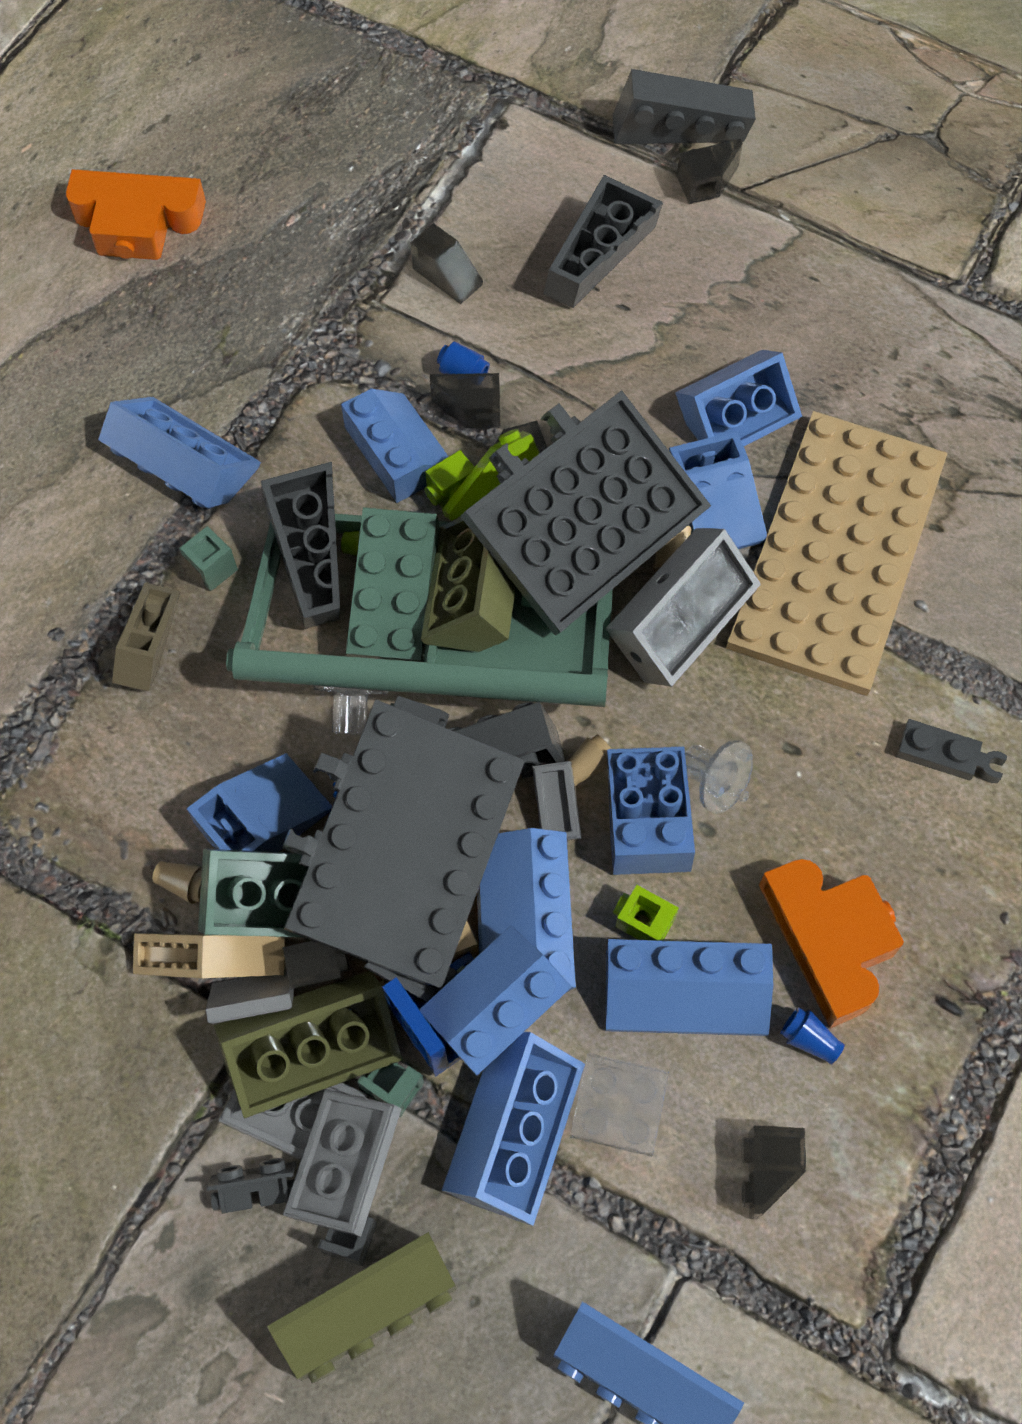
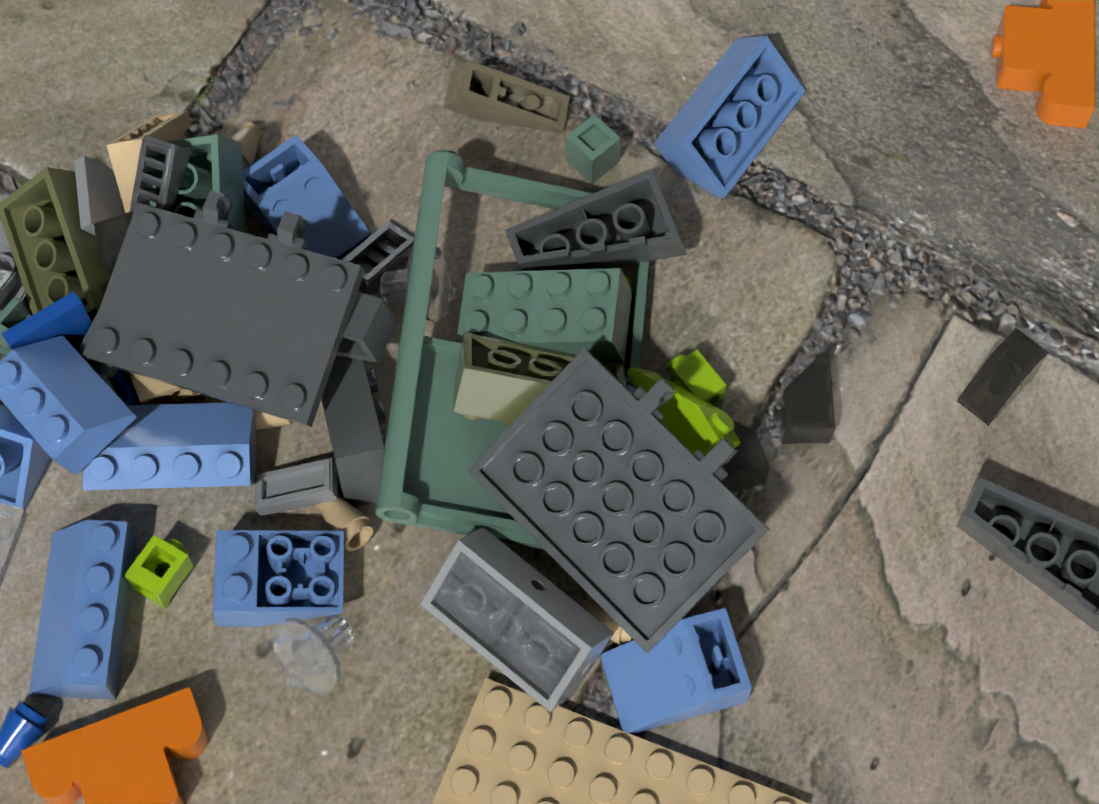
camera: 90 degrees right, 0 degrees up
medium blue slope [341,389,449,503] -> none
blue brick [437,341,490,388] -> none
medium blue slope [675,350,802,446] -> none
none -> flat silver slope [129,135,191,215]
none -> flat silver slope [342,221,414,295]

